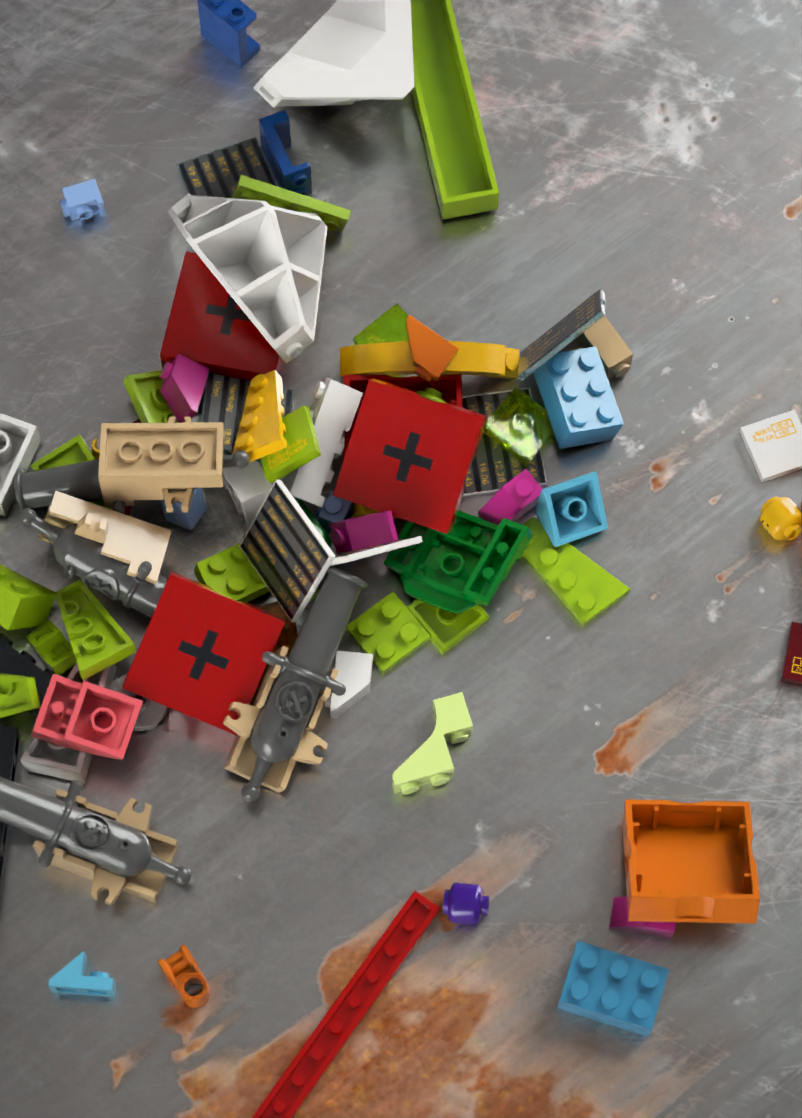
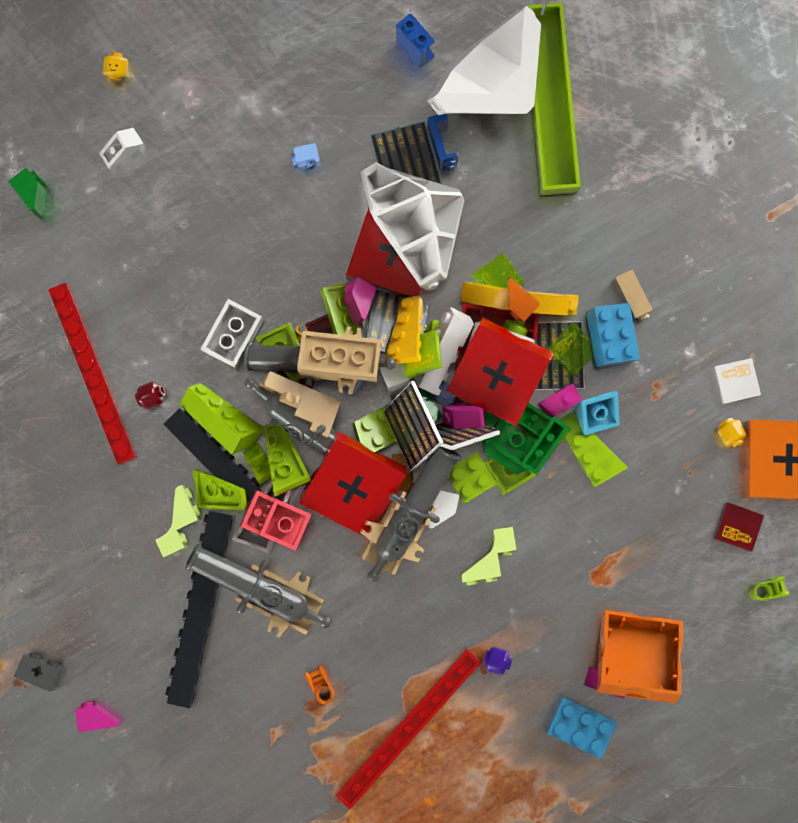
camera: 10 degrees right, 15 degrees up
medium azure slope [48,951,116,997] -> none
lime wing [231,175,351,232] -> none
piece [518,289,606,381] -> none

